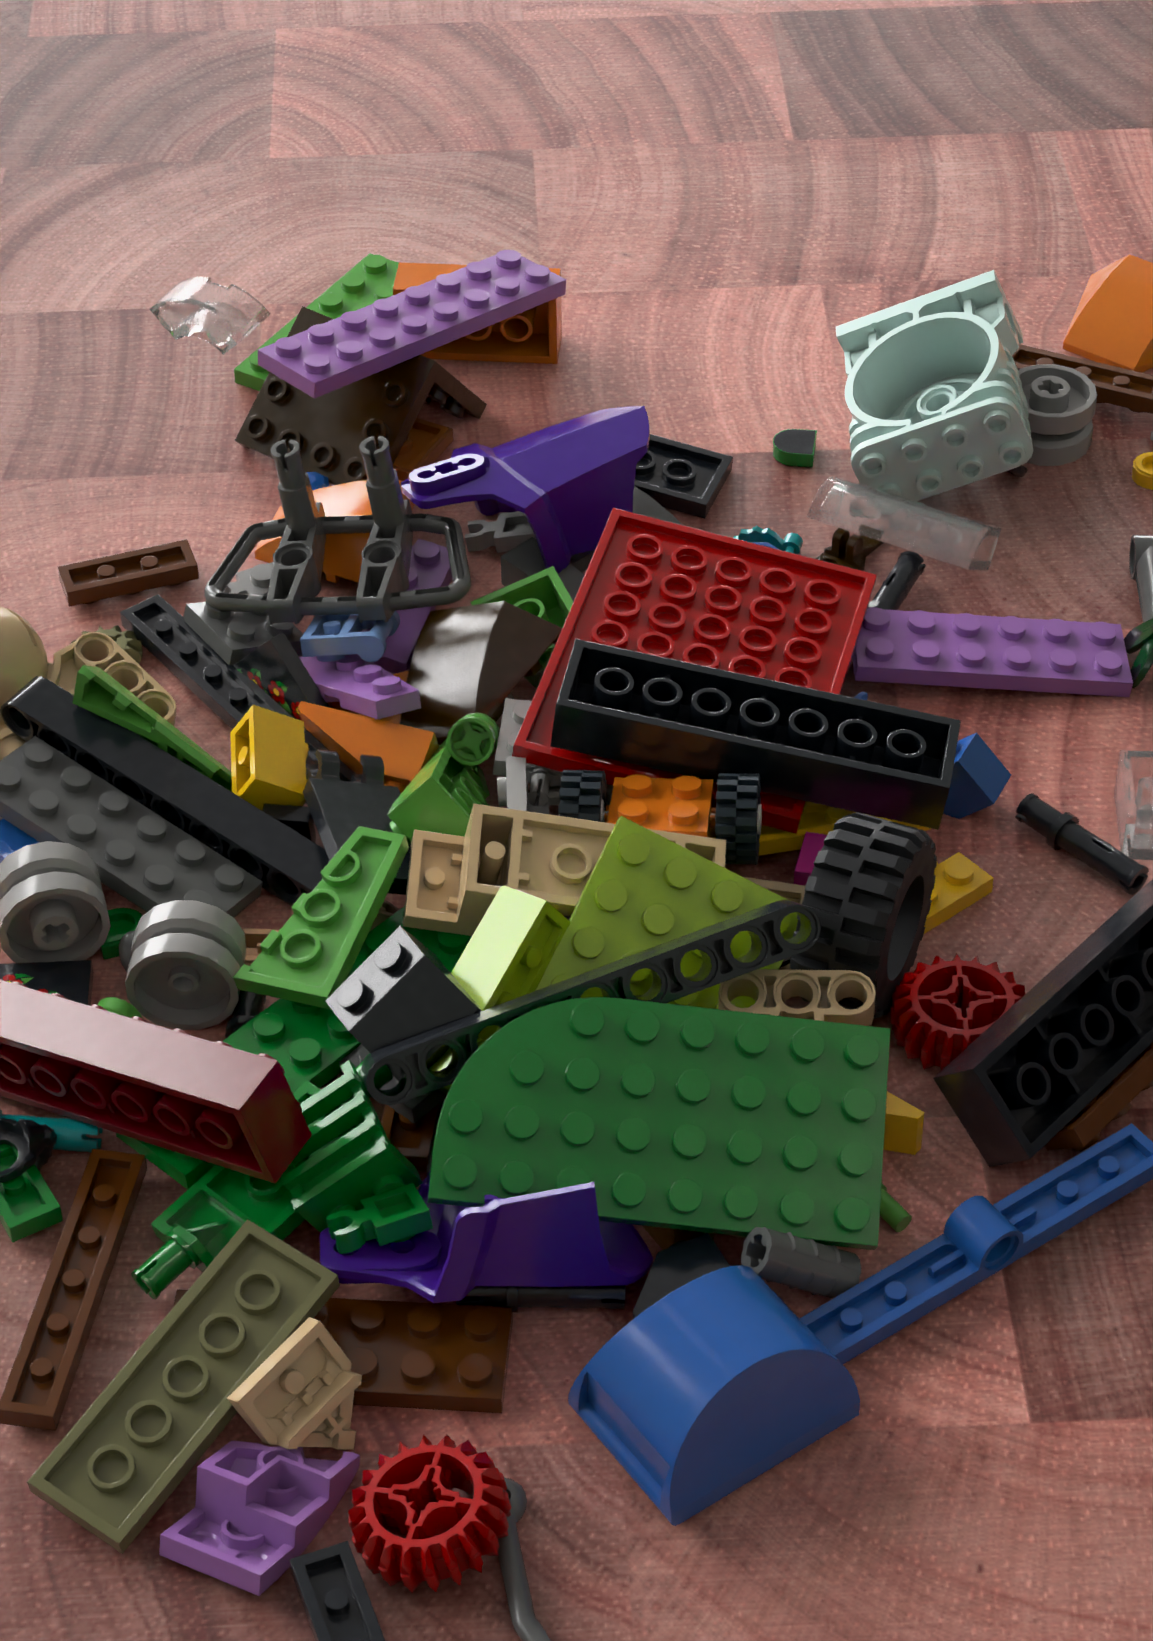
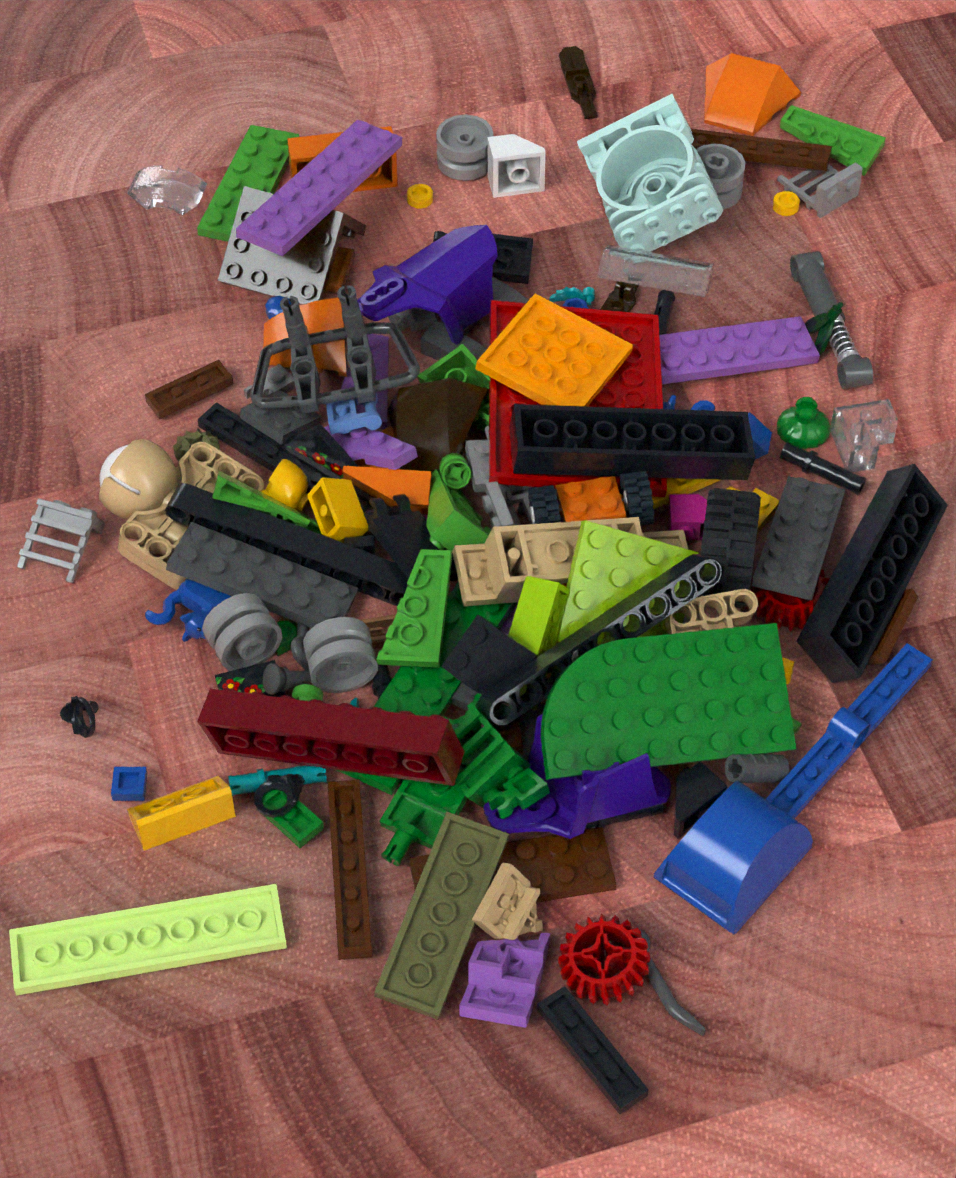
camera: 15 degrees left, 10 degrees up
tile [773,429,817,467] -> none
none -> yellow cylinder [262,459,309,511]
none -> dark grey pin [262,663,312,695]
none -> yellow tile [407,184,433,209]
none -> light grey wheel [436,114,494,181]
none -> light orange plate [475,293,633,407]
none -> white slope [487,134,545,198]
none -> dark brown piece [559,46,597,119]
none -> dark grey plate [752,476,846,601]
none -> green hair [776,397,831,449]

